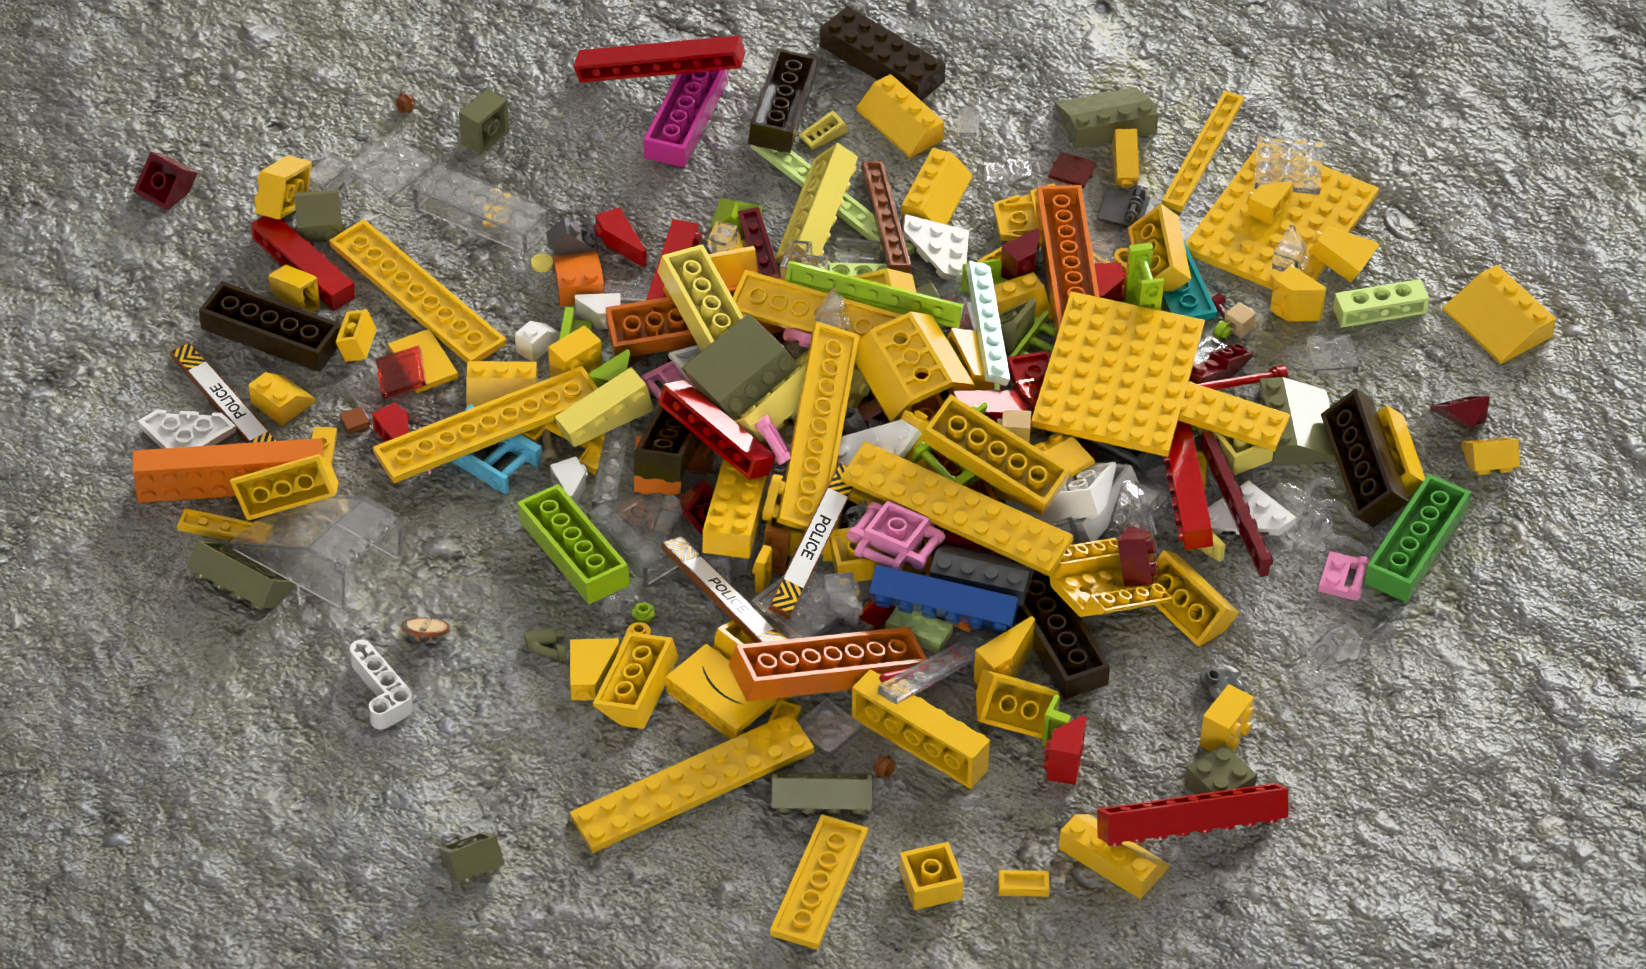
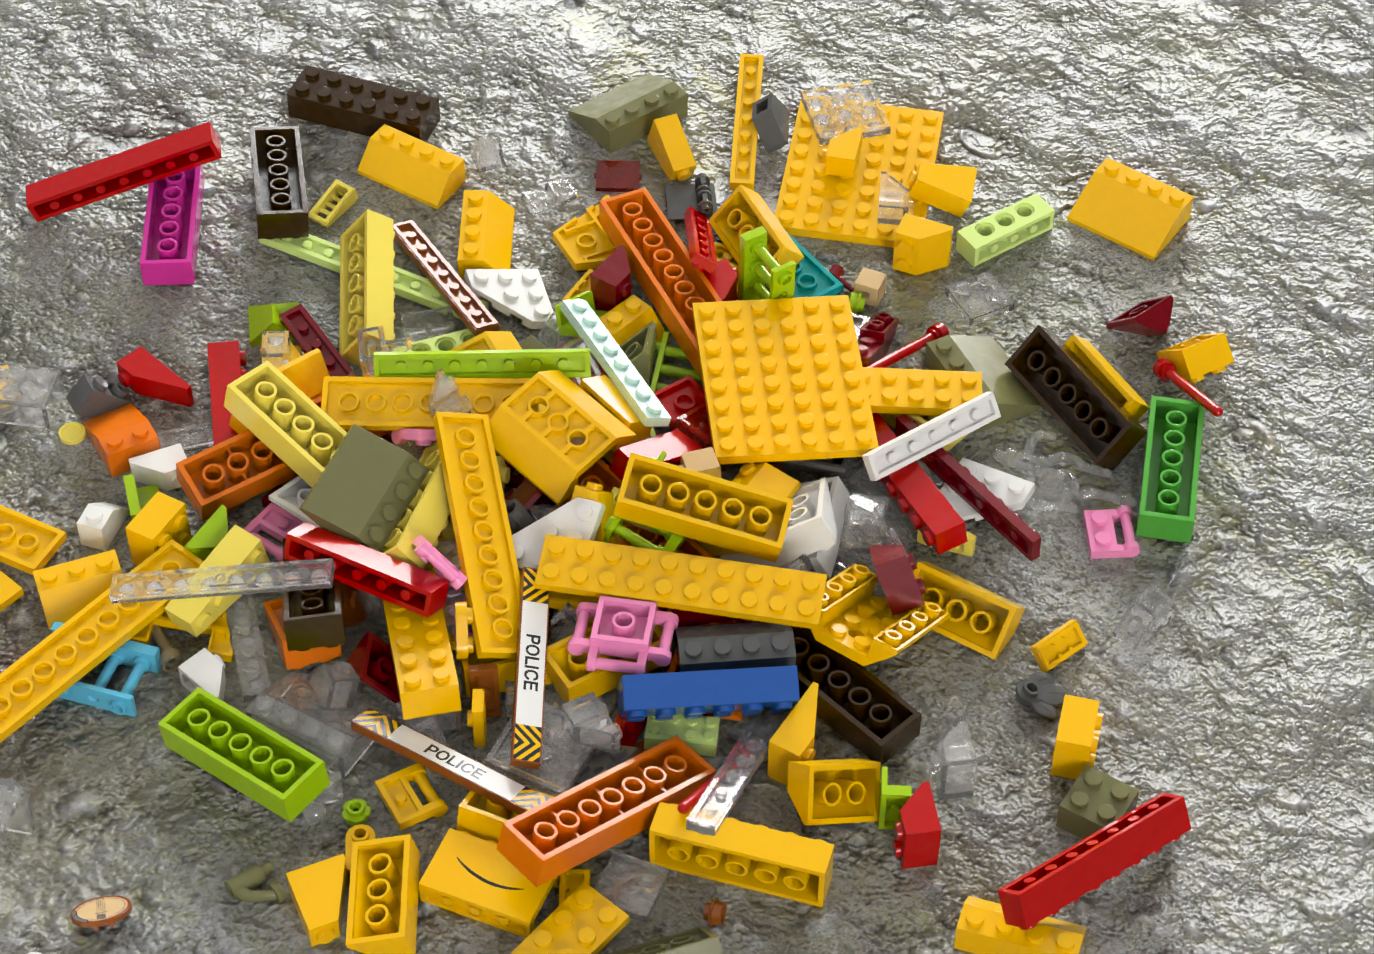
camera: 20 degrees left, 0 degrees up
none -> clear plate [109,558,335,604]
none -> yellow plate [375,763,448,831]
none -> red plate [684,206,718,274]
none -> dark grey slope [752,93,789,153]
none -> white plate [862,392,1001,481]
none -> clear slope [929,714,978,800]
none -> yellow plate [1030,619,1088,672]
none -> red piece [1153,358,1223,417]

